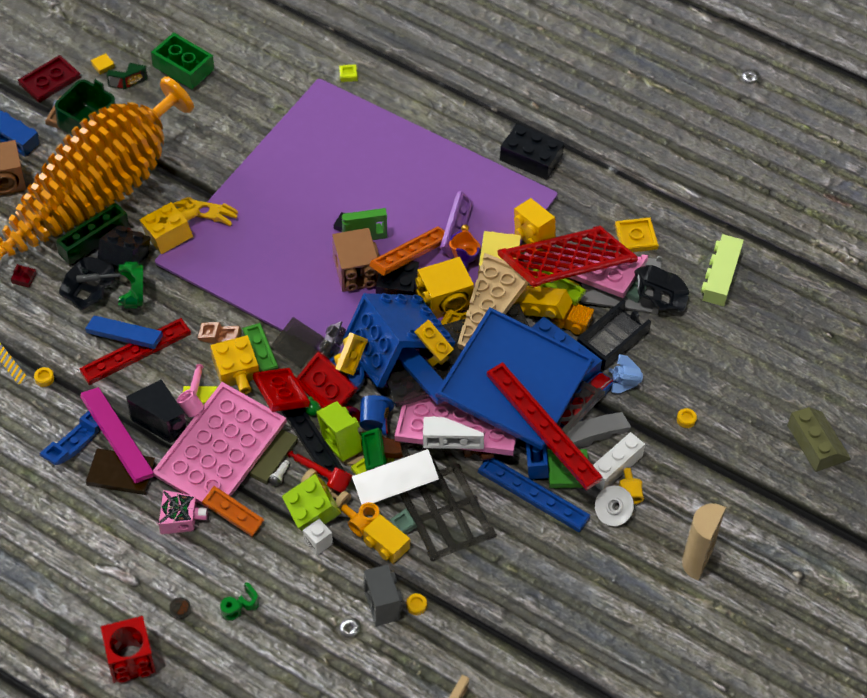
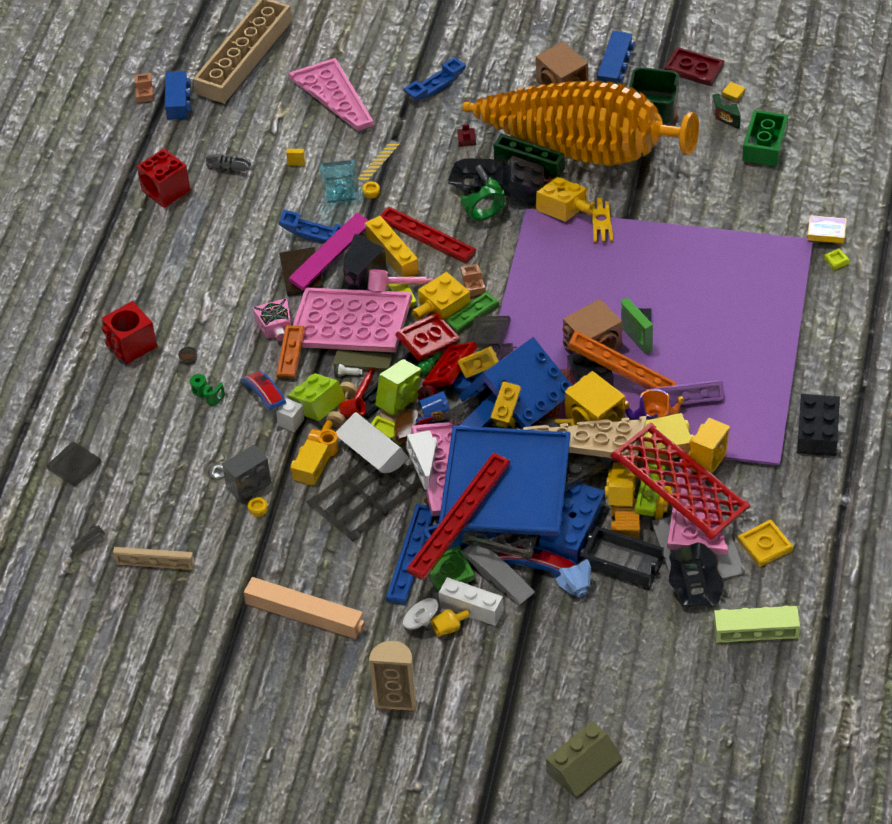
camera: 75 degrees right, 5 degrees down
blue tile [85,315,163,349] -> none
green tile [360,428,386,471] -> none
sand green tile [390,509,418,534] -> none
yellow tile [676,408,697,428] -> none
none -> slope [240,371,286,411]
none -> light nougat brick [243,577,366,639]
none -> clear light blue brick [319,159,359,204]
none -> yellow brick [365,216,419,277]
none -> tile [807,215,846,243]

